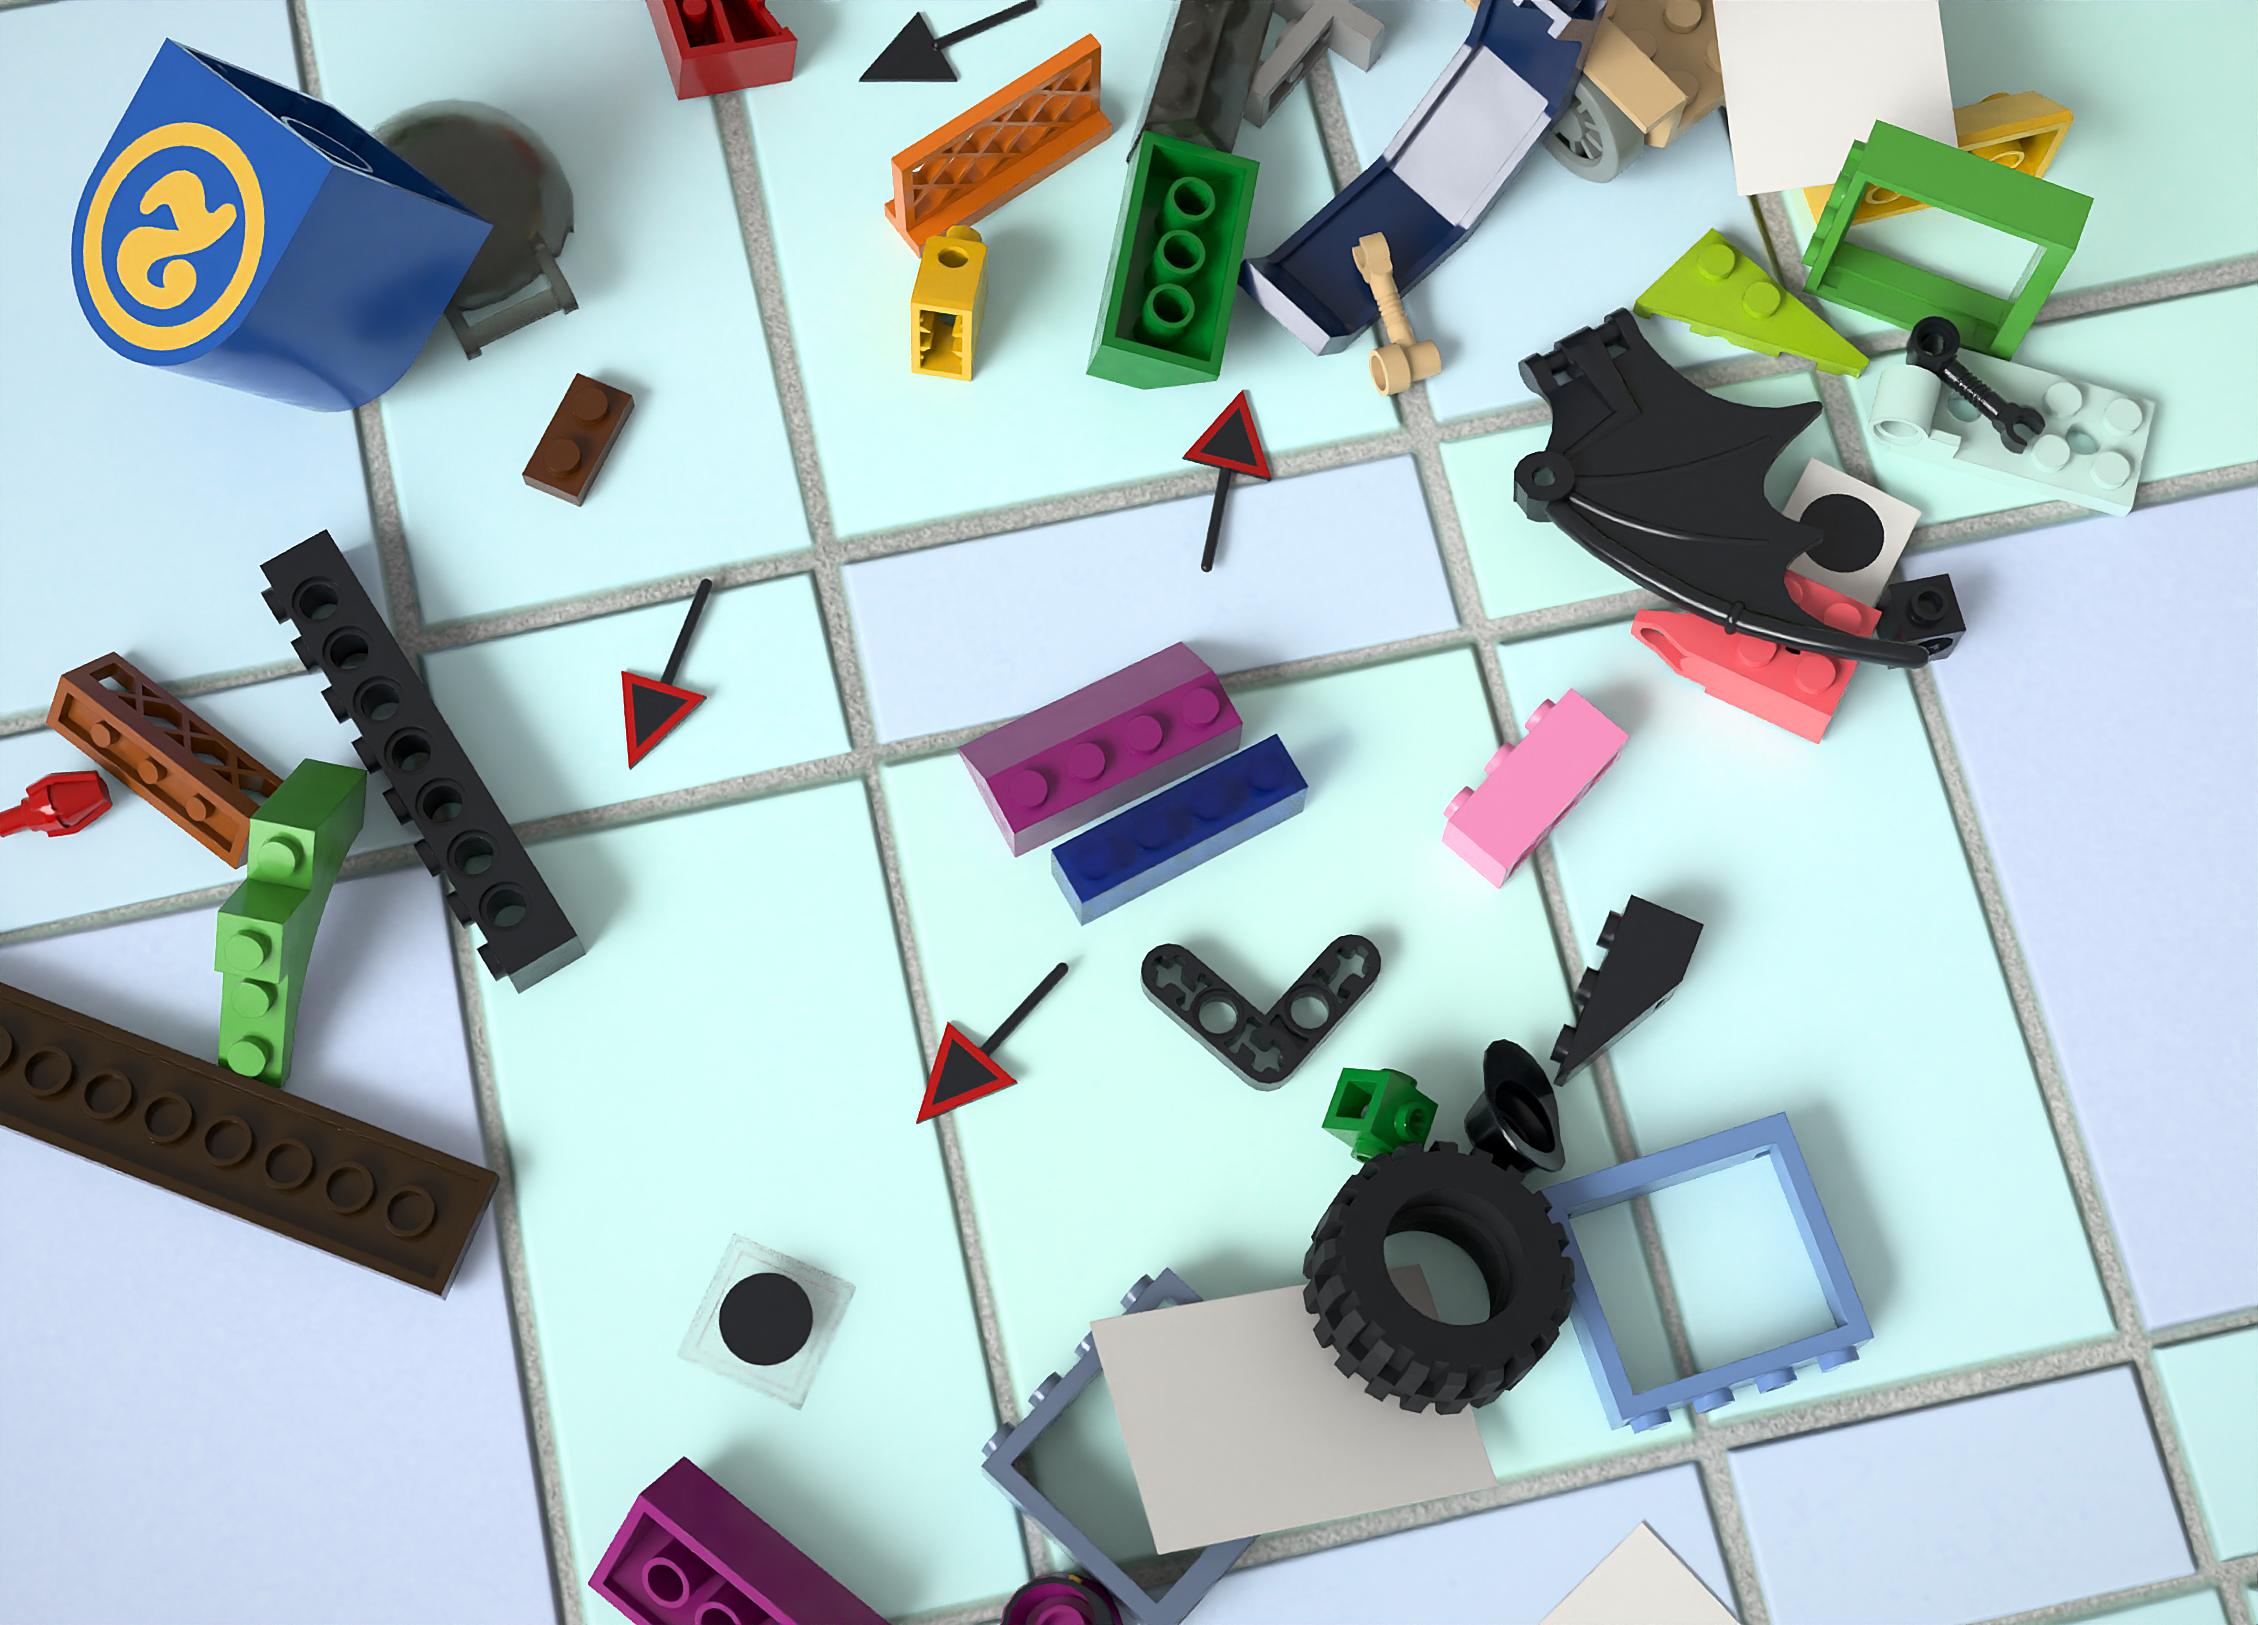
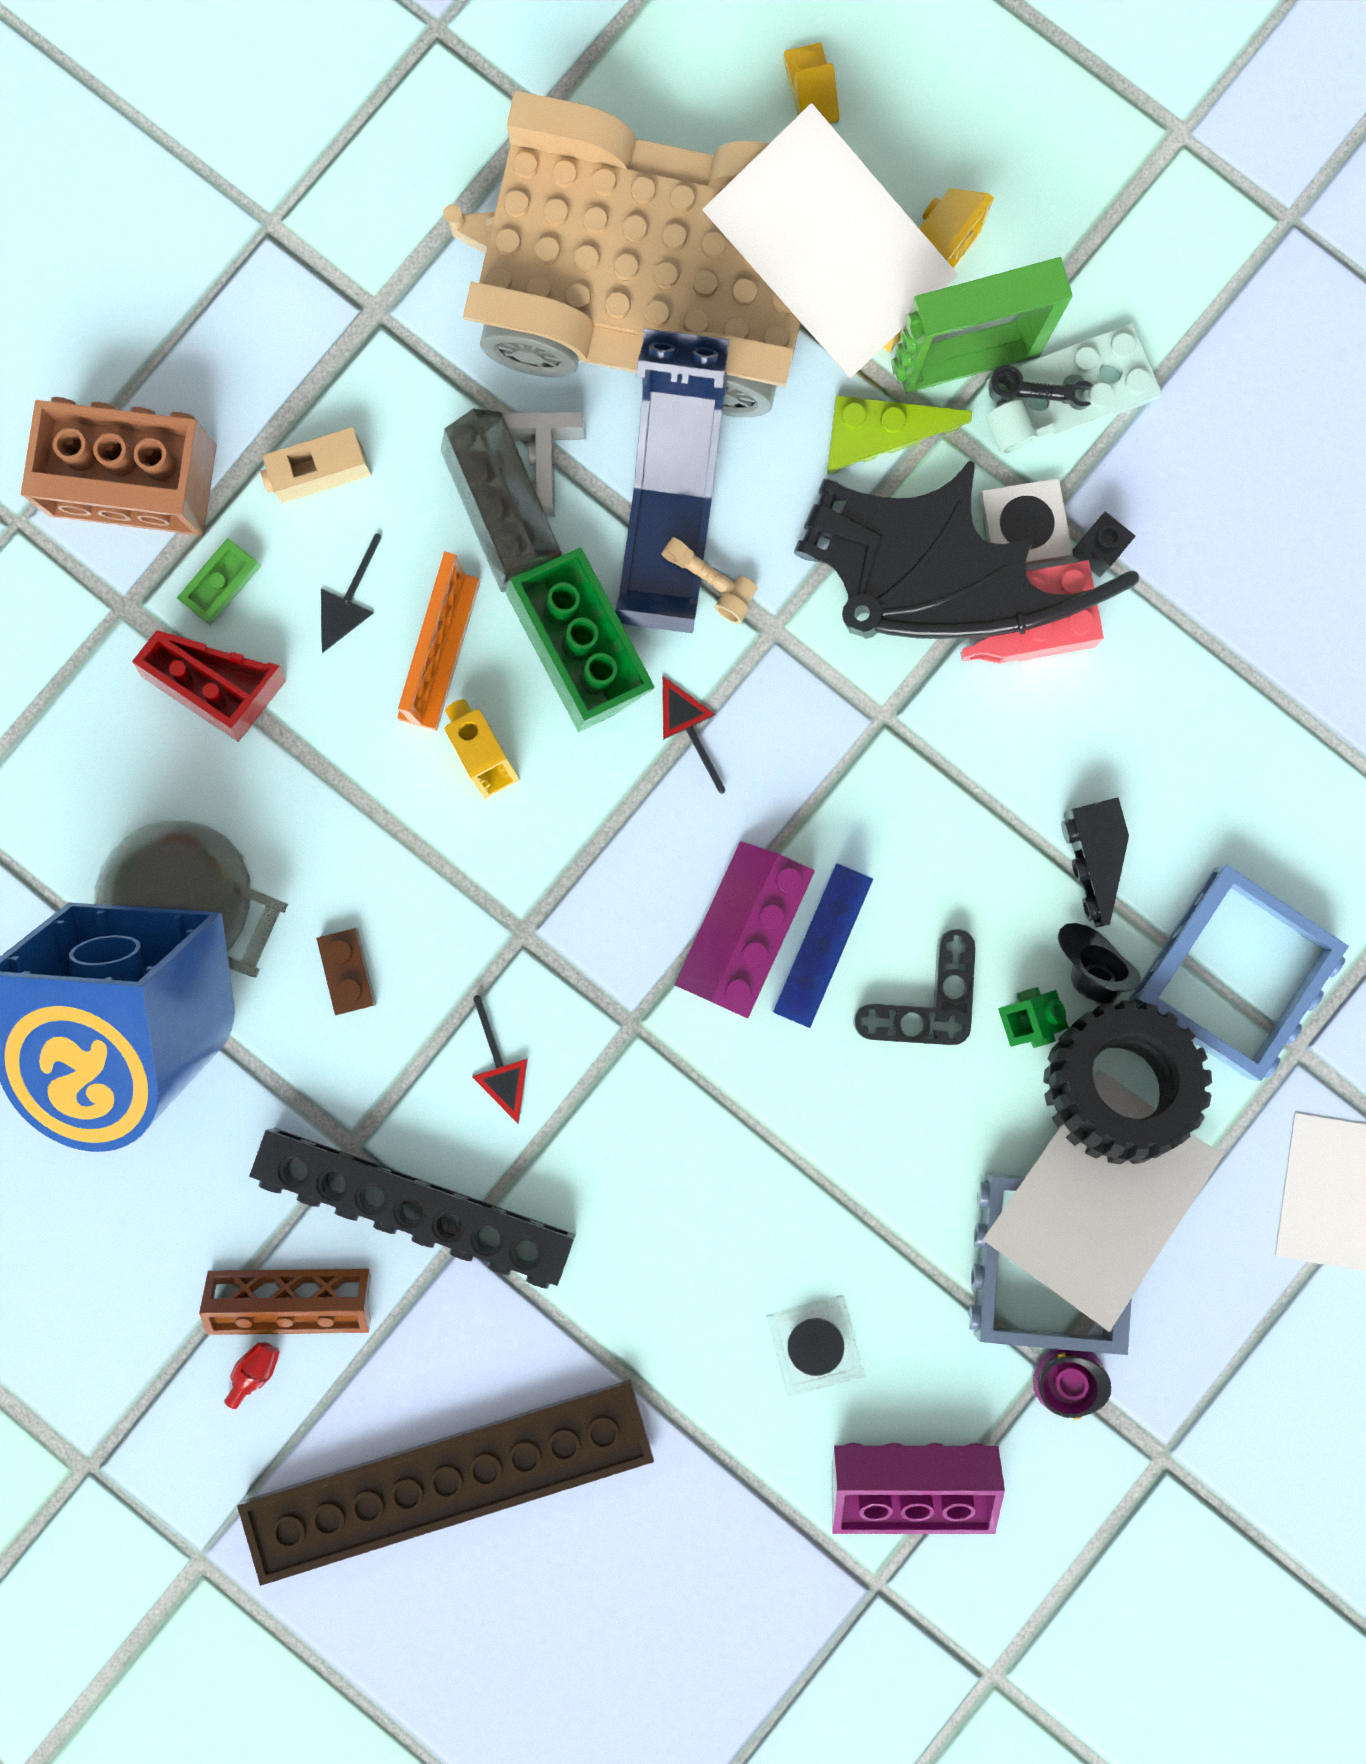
camera: 35 degrees left, 15 degrees up
bright green arch [214,758,368,1088] -> none
piece [916,962,1069,1124] -> none
bright pink brick [1441,688,1630,889] -> none

